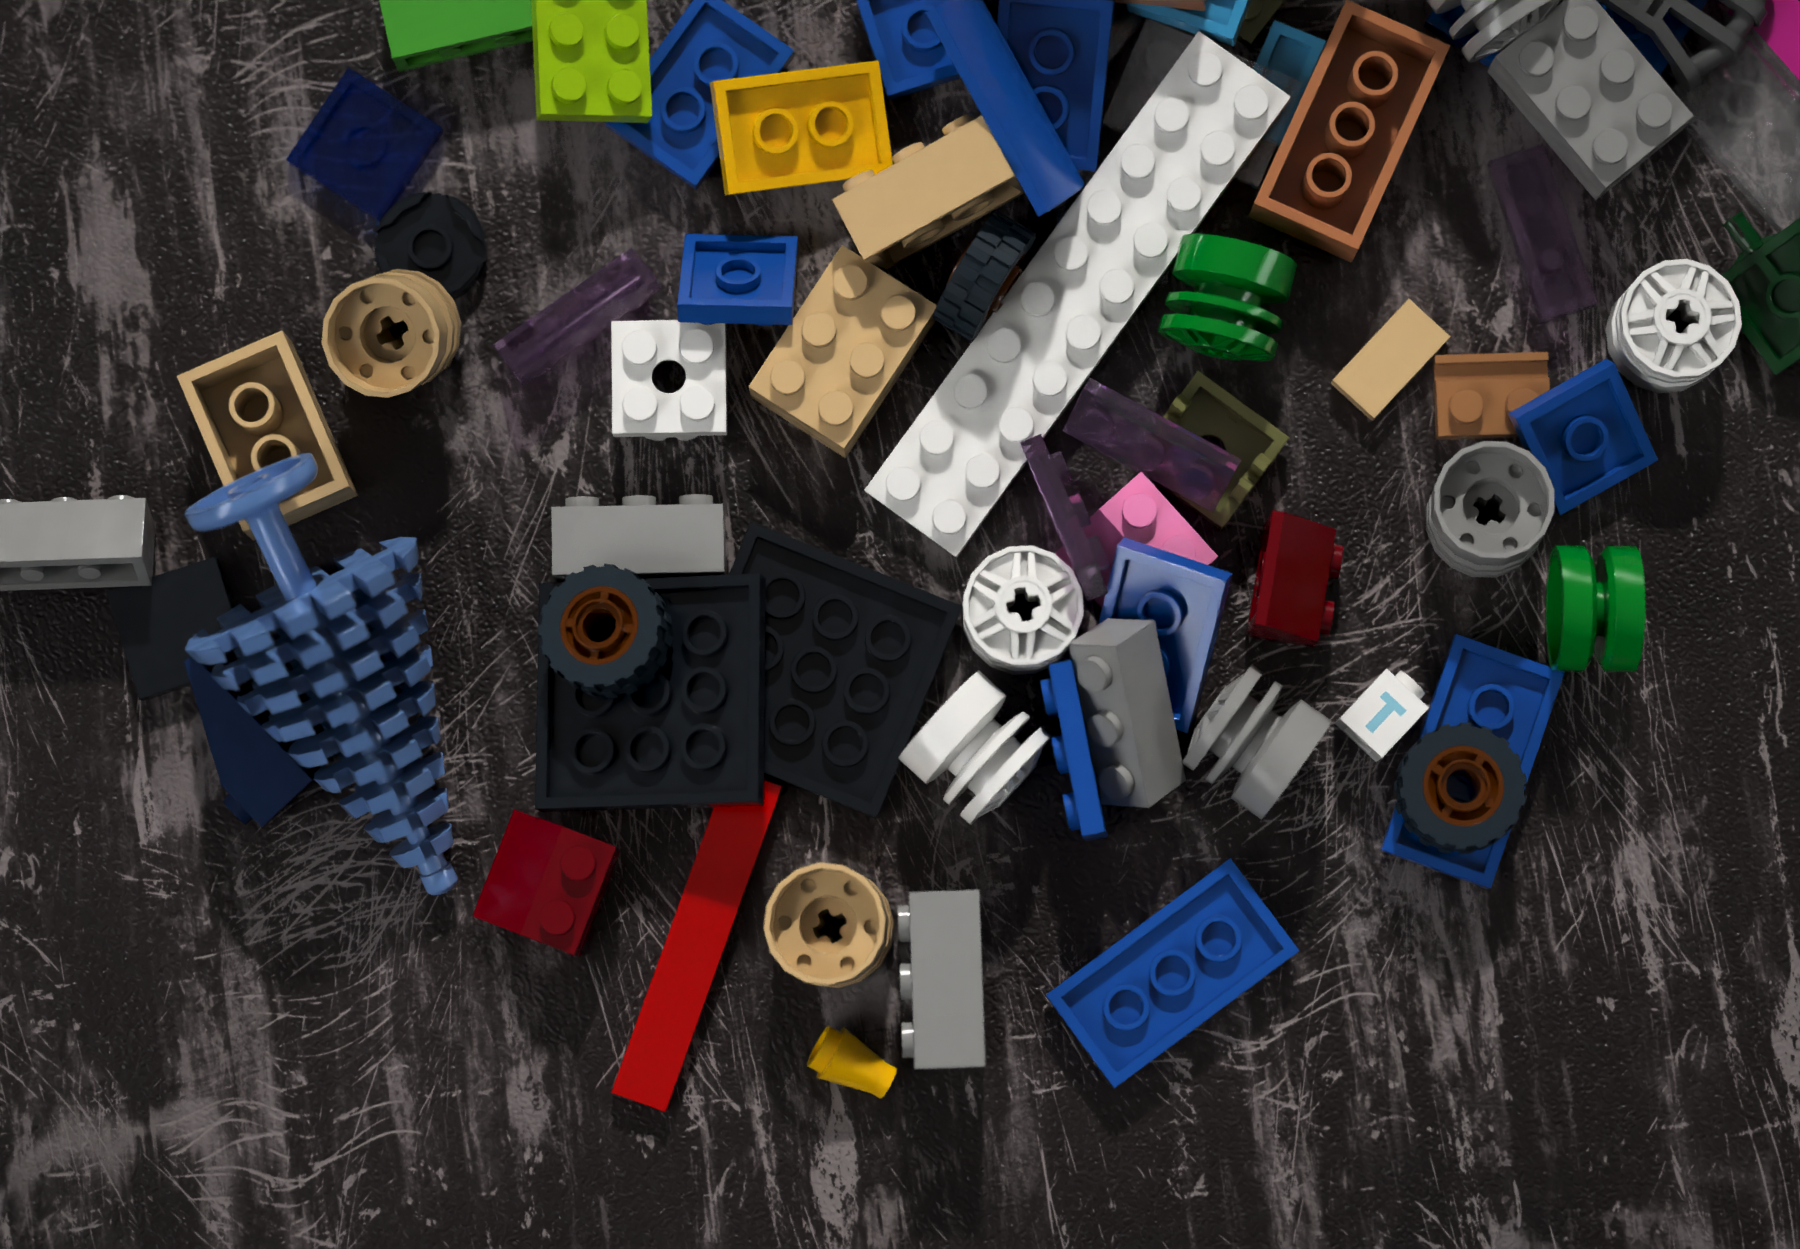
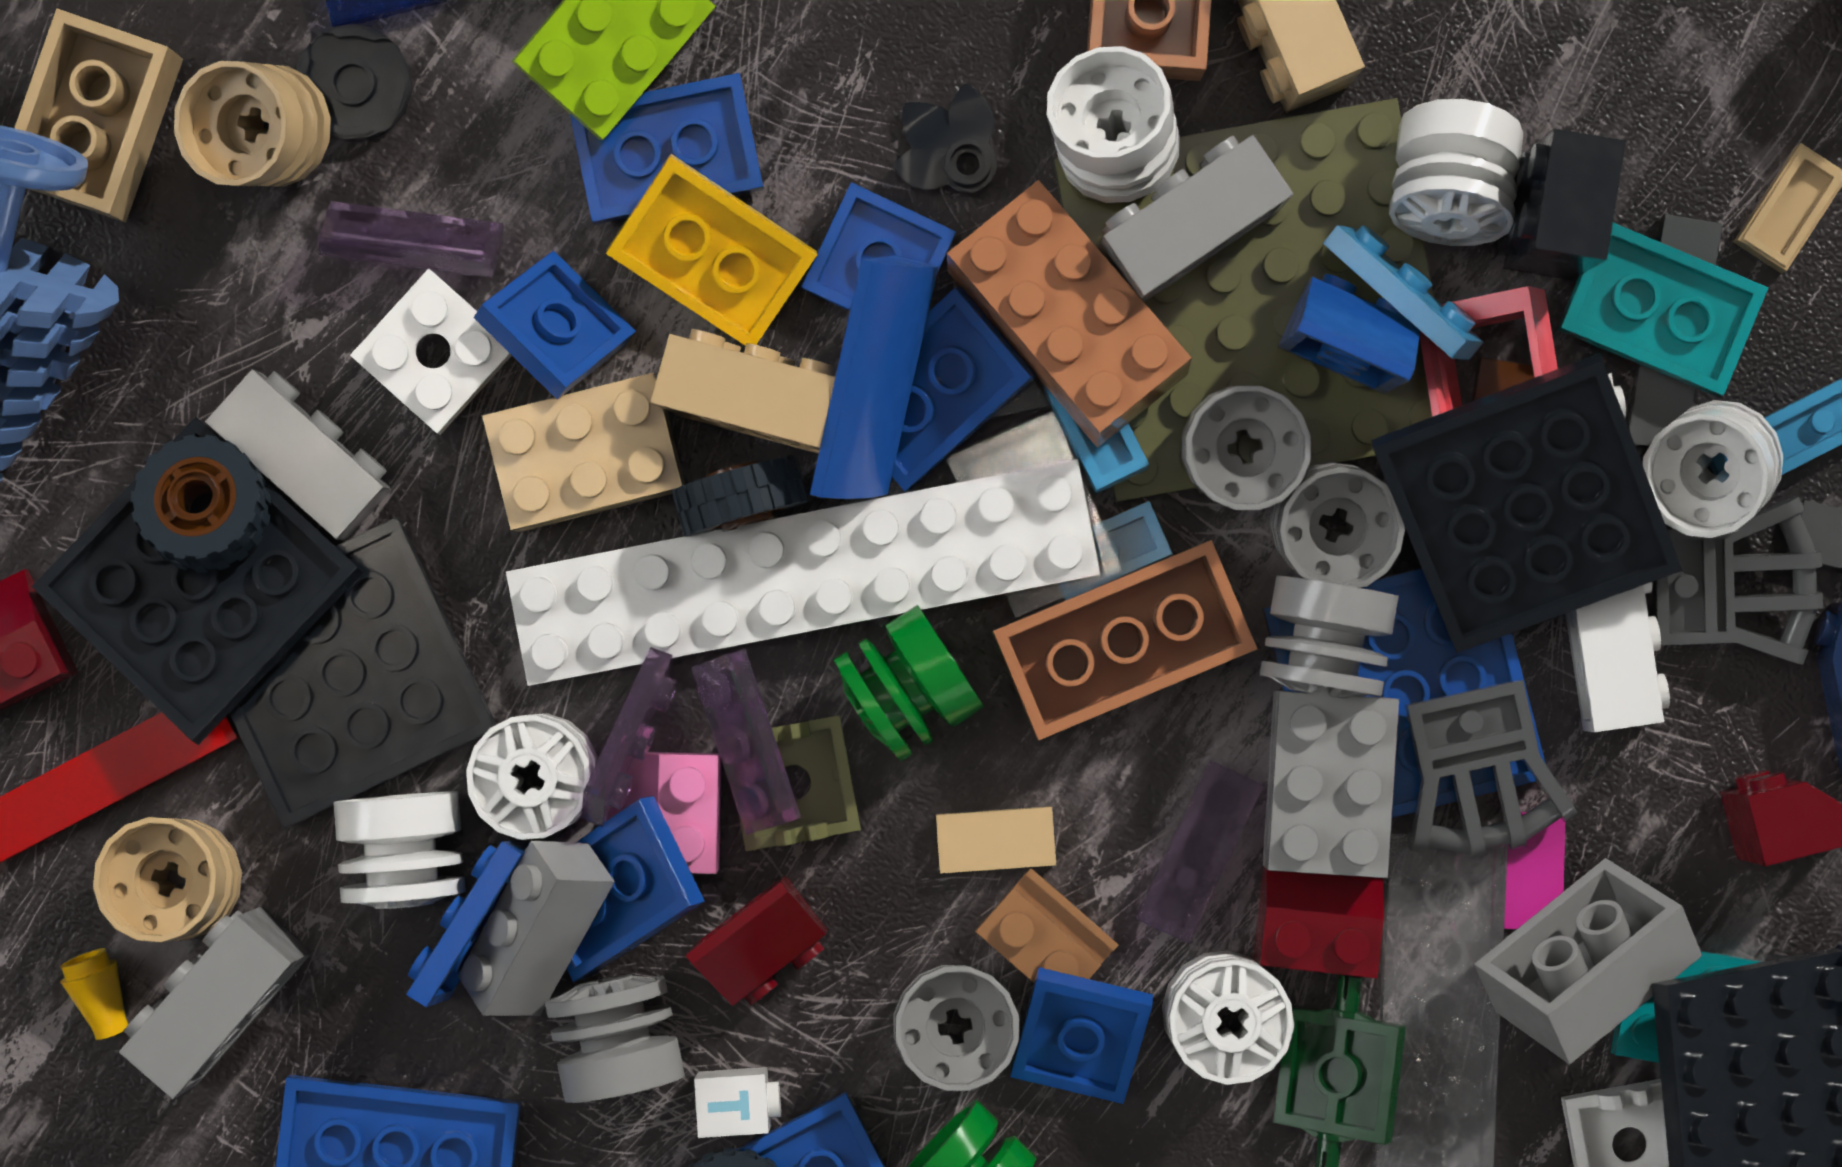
camera: 35 degrees right, 5 degrees up
none -> dark red slope [1253,866,1384,979]

